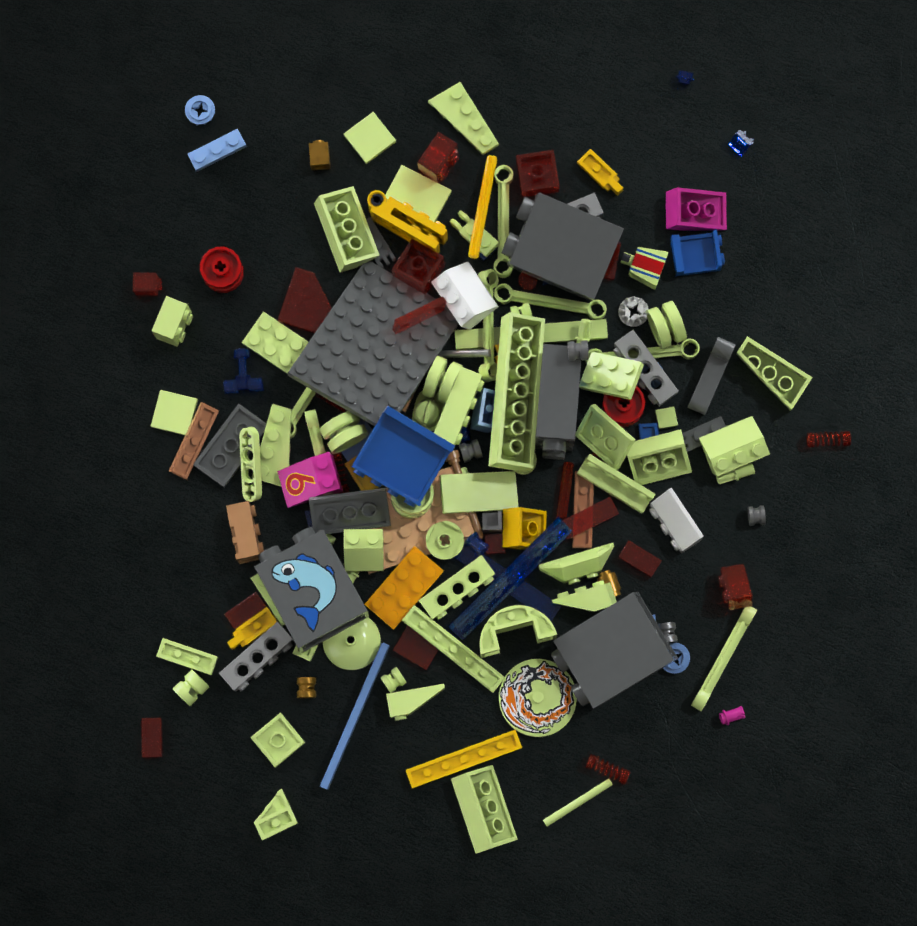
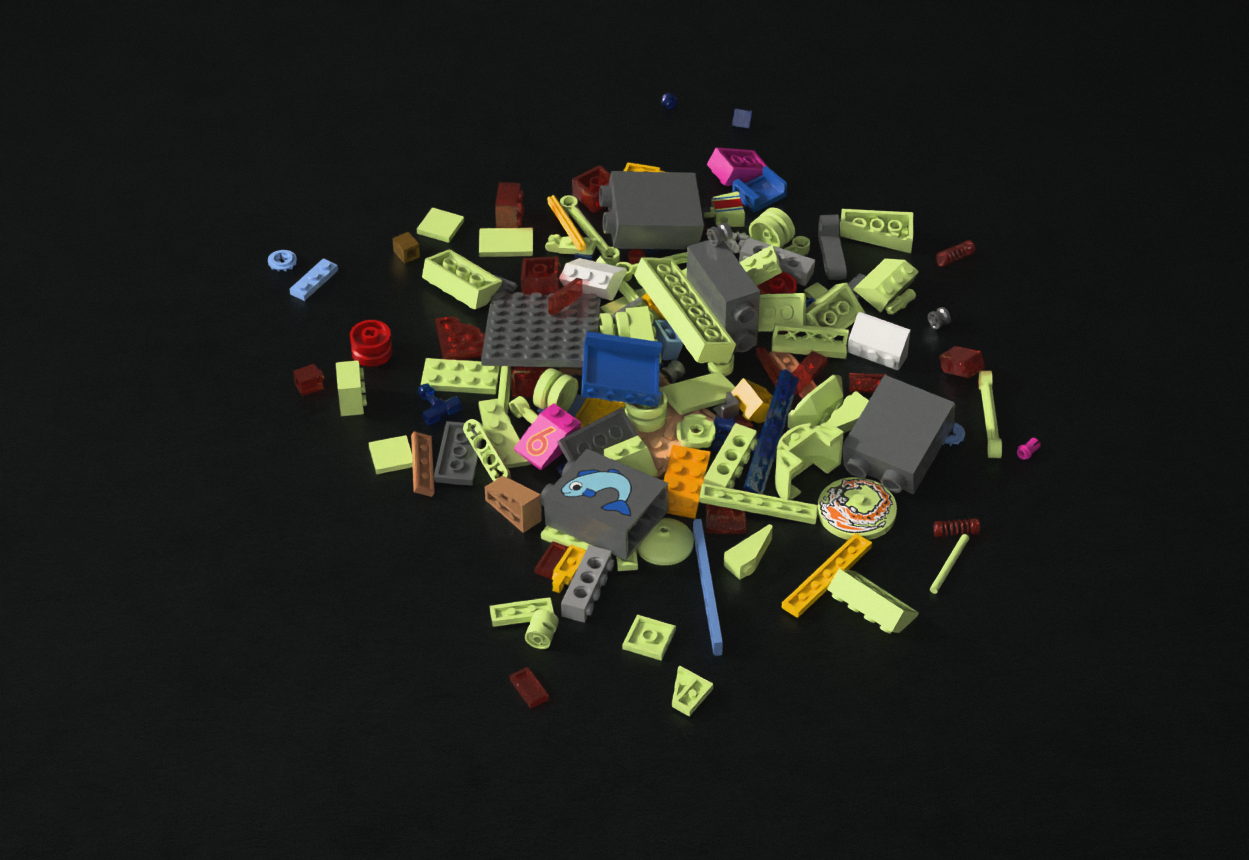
camera: 35 degrees left, 35 degrees down
pearl gold wheel [297,677,316,698] -> none
yellow hinge [367,190,448,257] -> none
yellowish green wheel [380,667,407,693] -> none
yellowish green wing [428,82,499,155] -> none

